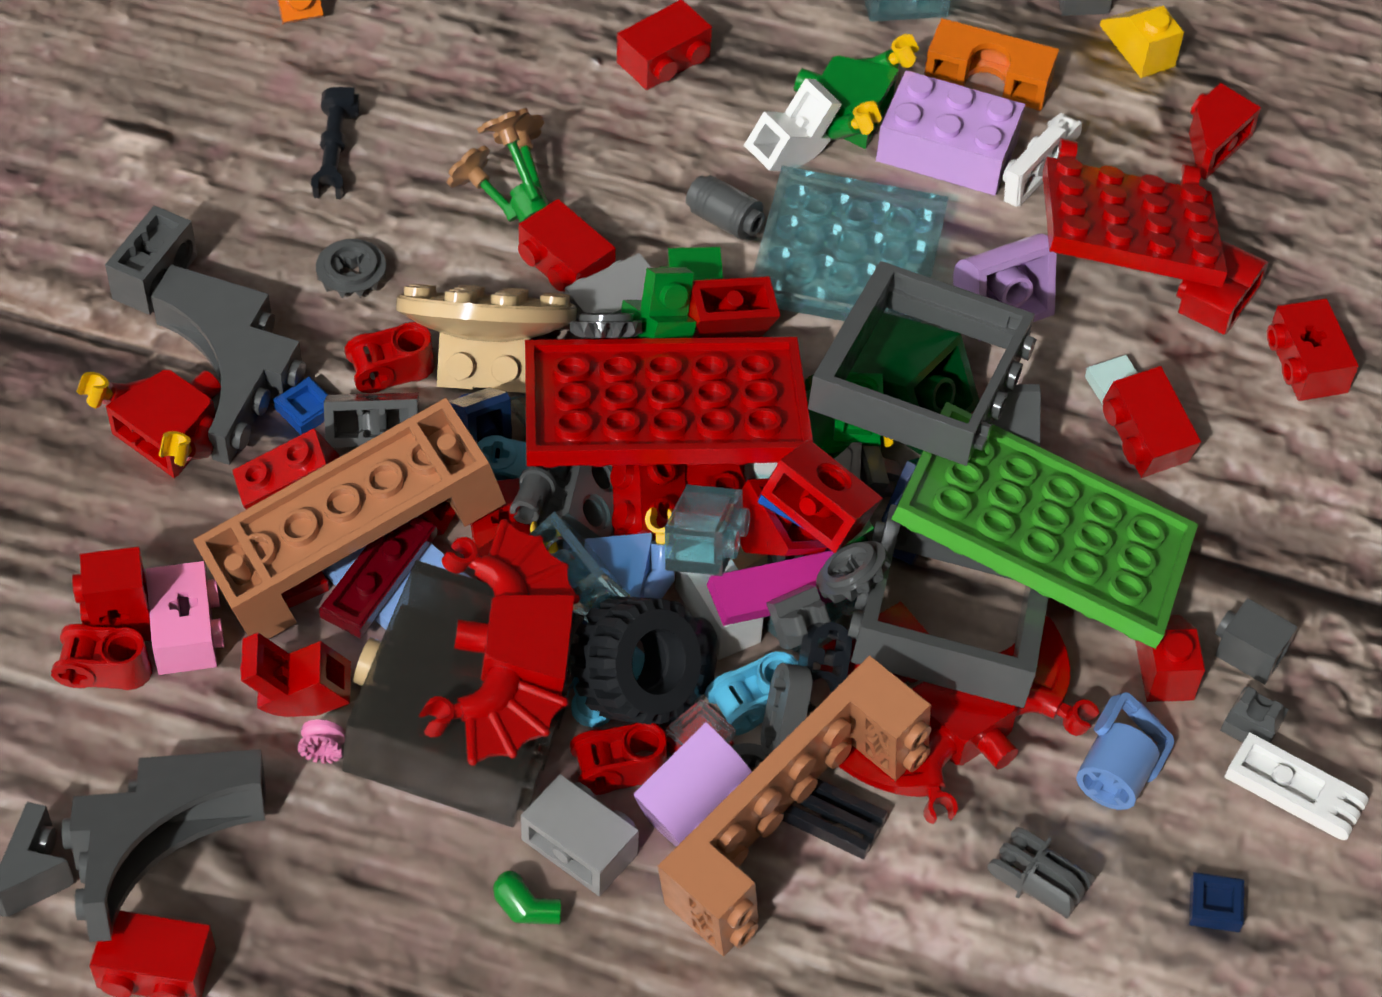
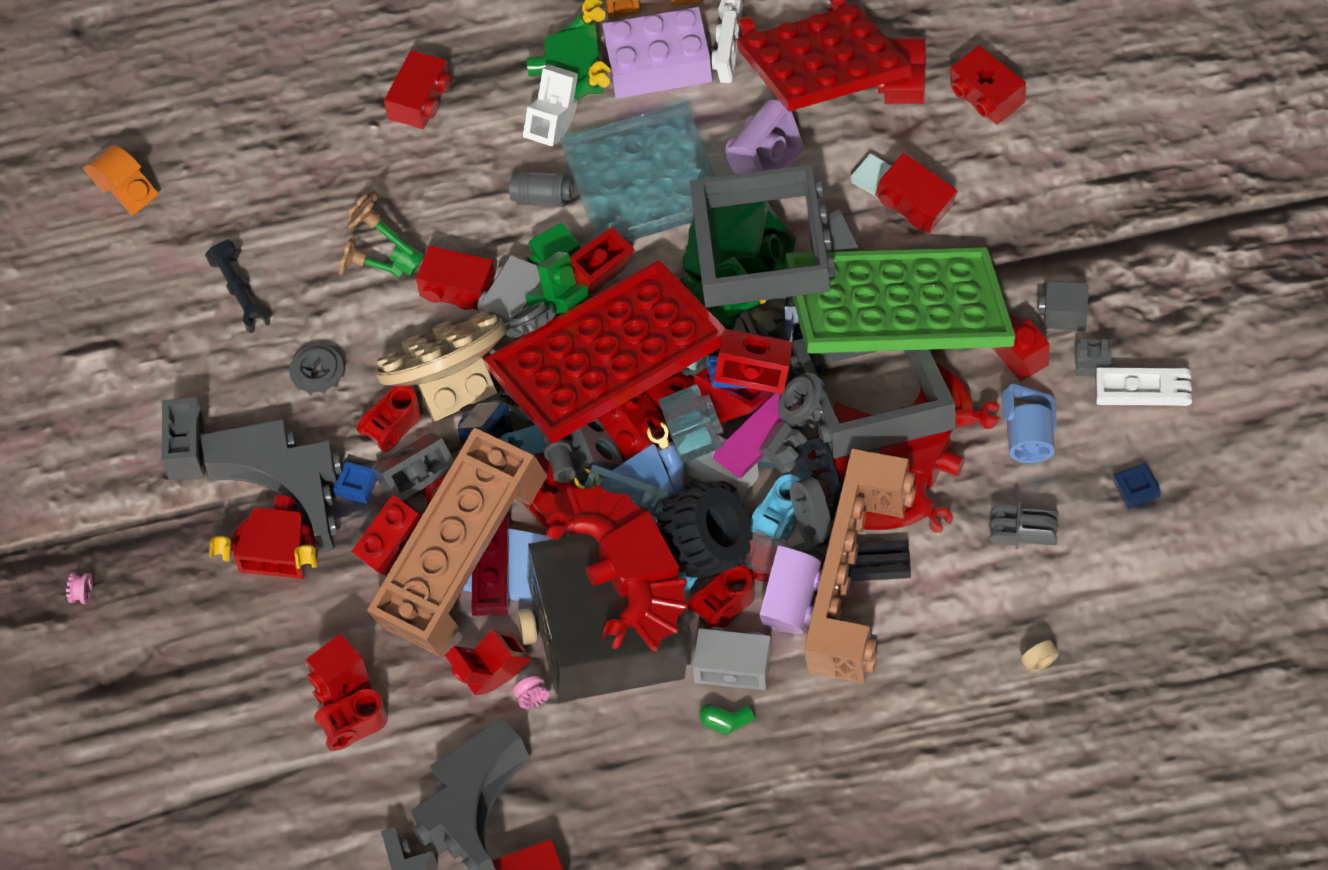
camera: 20 degrees left, 5 degrees up
bright pink brick [146,561,224,675] -> none

